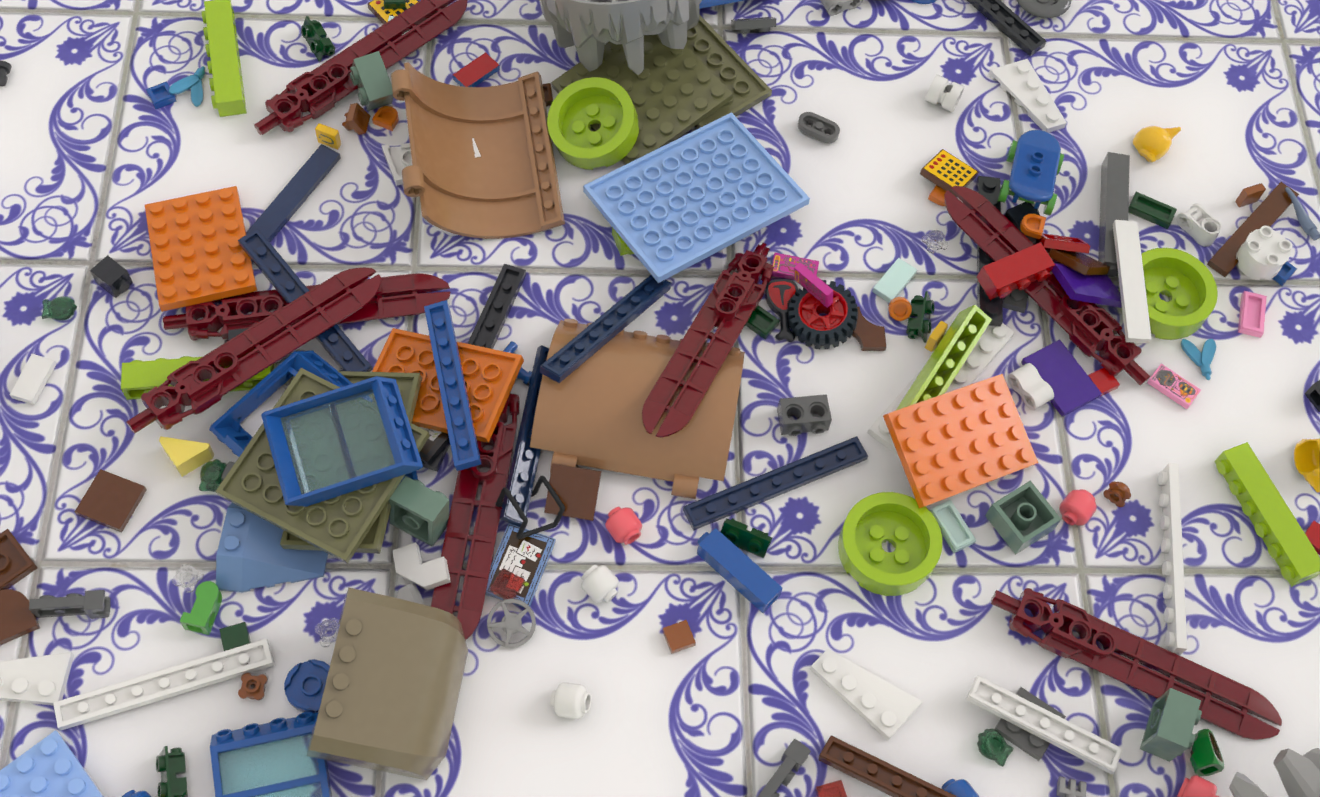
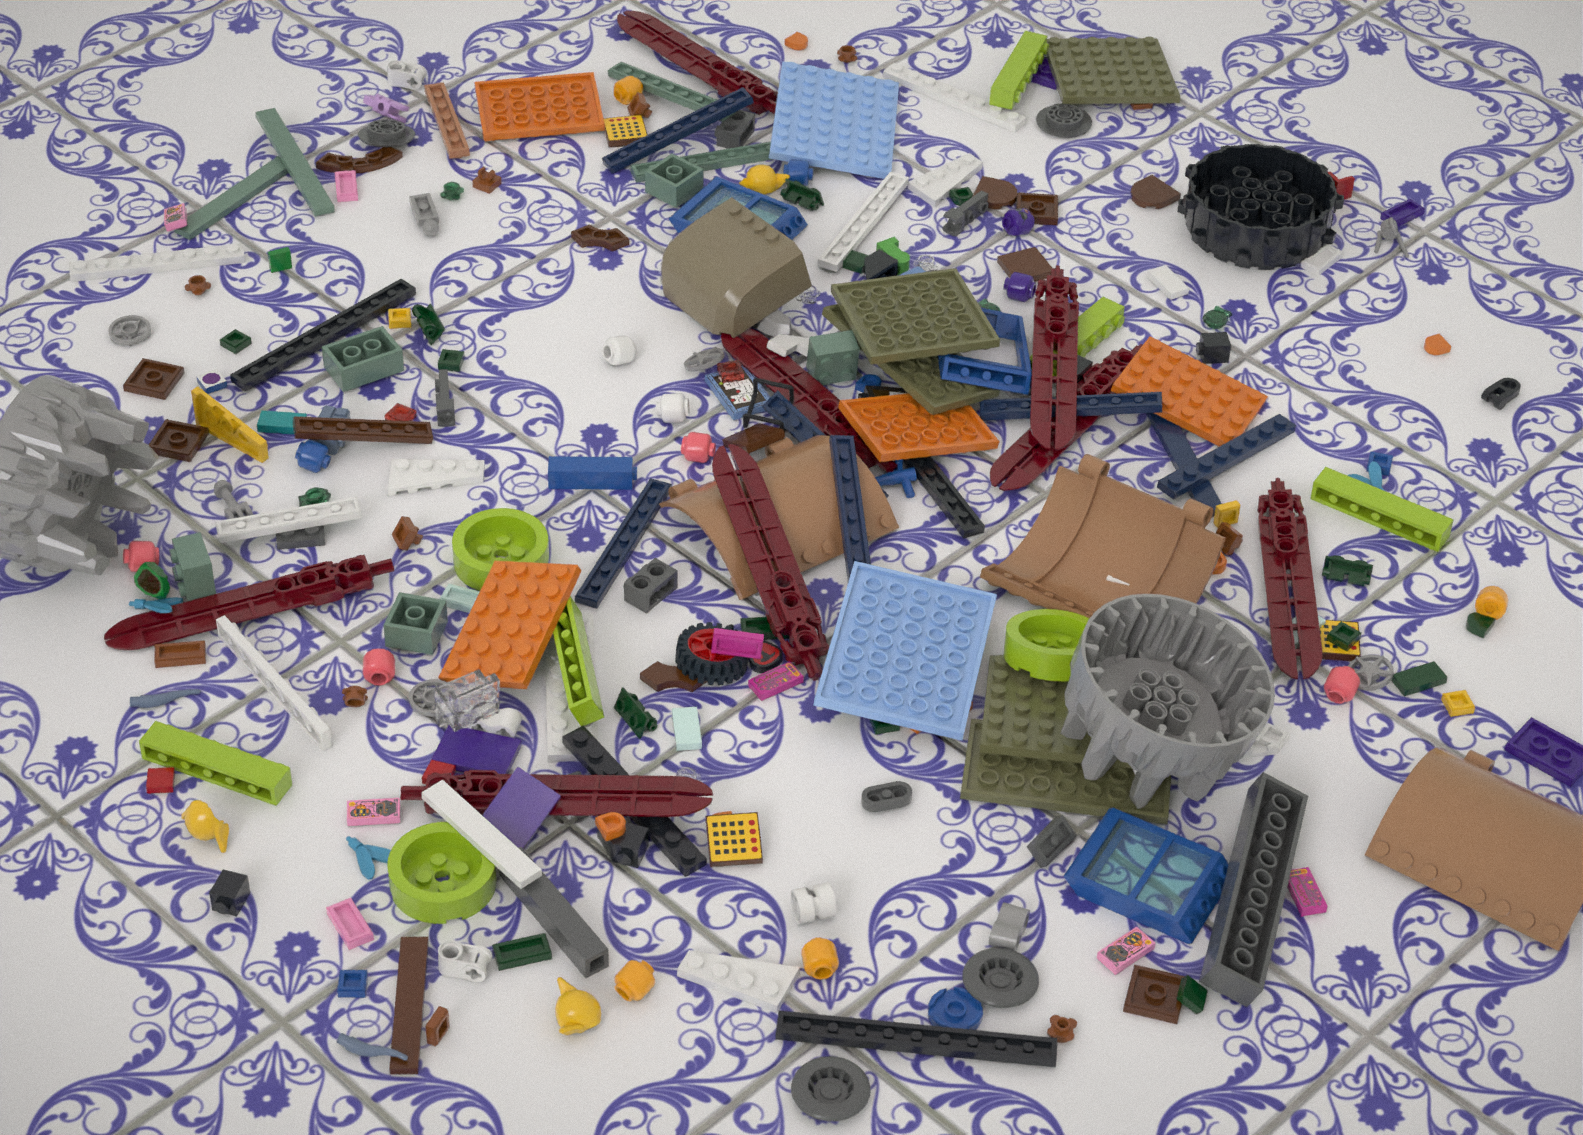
camera: 140 degrees right, 20 degrees down
light yellow slope [159,436,214,477] -> none
dark orange plate [238,673,268,700] -> none
window [261,376,423,506] -> none
sand green brick [350,51,394,111] -> none
blue plate [424,300,481,471] -> none
dark orange tile [662,620,696,654] -> none
dark green hinge [721,518,772,558] -> none
orange tile [888,297,912,321] -> none
yellow tile [925,321,948,352] -> none
red brick [976,242,1055,300] -> none
blue piece [998,130,1064,216] -> none
red tile [1036,233,1090,254] -> none
reddish brown tile [1049,249,1110,275] -> none
white brick [1236,226,1292,280] -> none
none -> dark azure piece [129,597,183,613]
none -> sand blue animal [130,689,201,708]
none -> dark orange tile [154,640,206,668]
none -> dark orange tile [391,516,423,551]
none -> light grey wheel [409,679,457,717]
none -> clear bracket [434,669,500,732]
none -> light orange head [614,960,655,1002]
none -> light orange head [801,937,839,980]
none -> black slope [864,249,898,280]
none -> dark green tile [949,187,973,206]
none -> dark purple head [1002,208,1034,236]
none -> dark purple head [1003,272,1037,302]
none -> dark blue plate [1157,414,1296,500]

